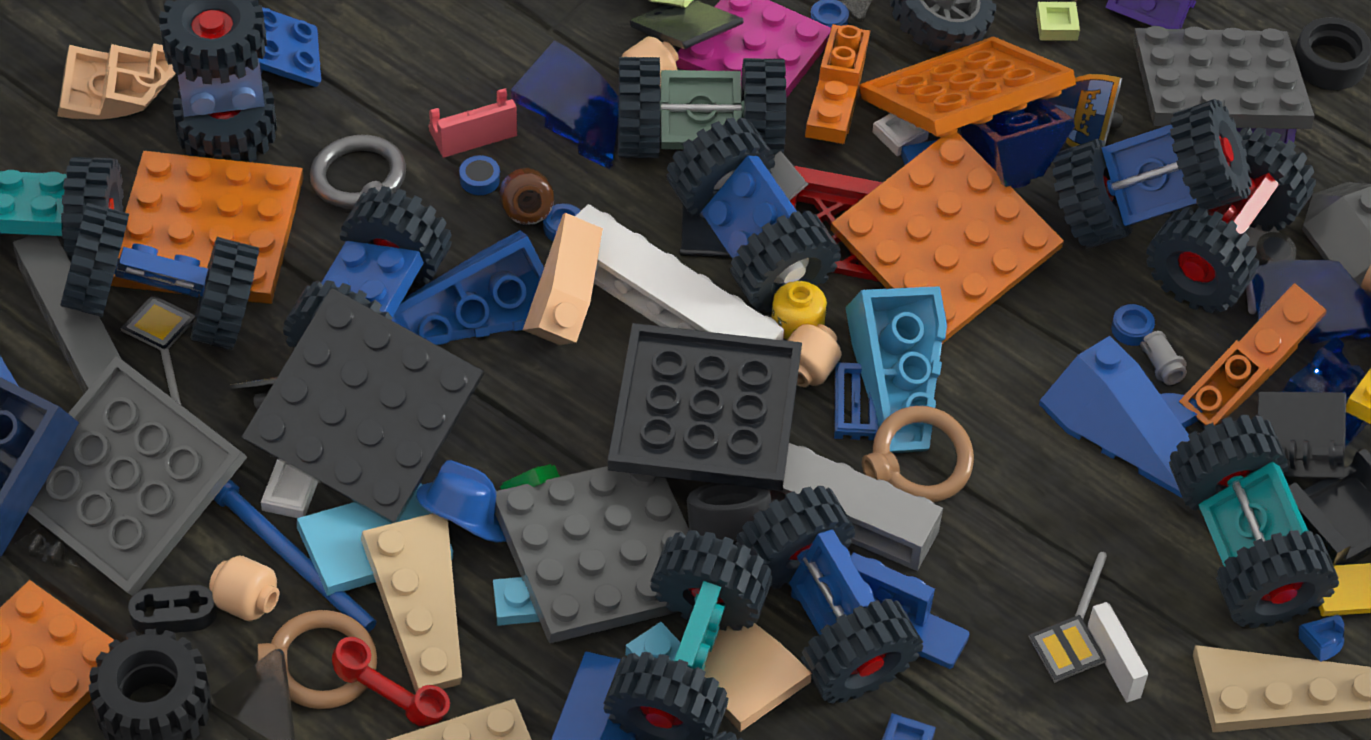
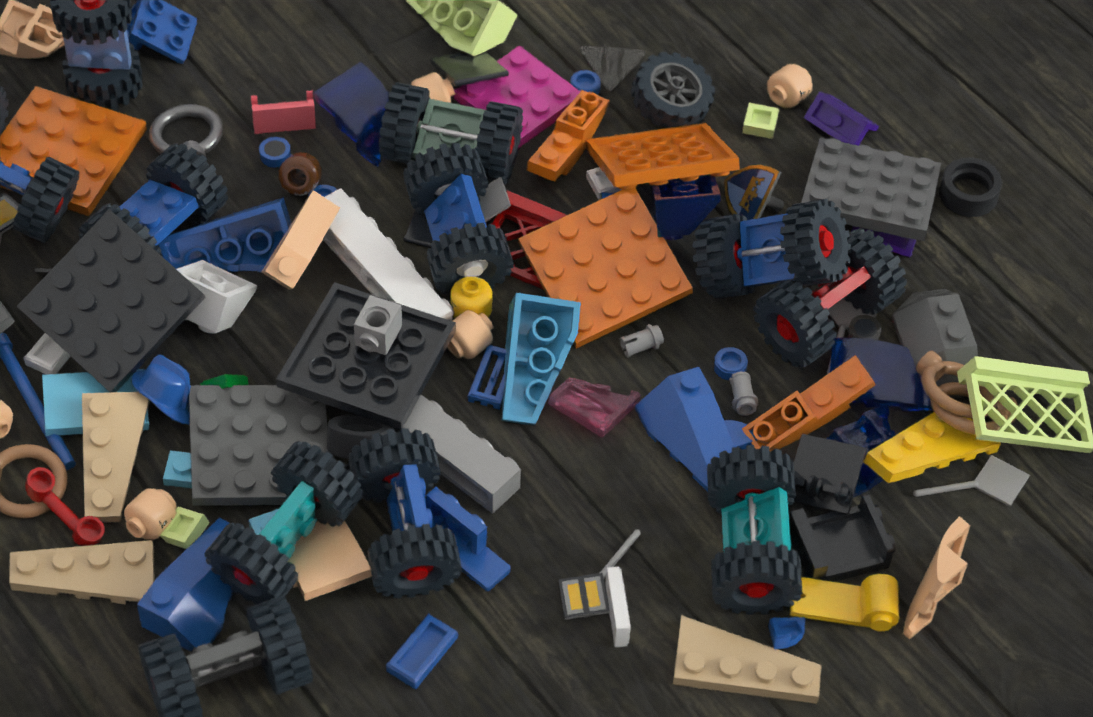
camera: 15 degrees right, 0 degrees up
medium nougat piece [862,406,974,502] -> none
none -> light nougat head [124,488,177,540]
none -> yellowish green plate [160,507,210,549]
none -> white slope [177,260,257,334]
none -> light grey brick [354,295,402,355]
none -> clear pink wing [548,377,641,438]
none -> light grey pin [620,324,664,357]

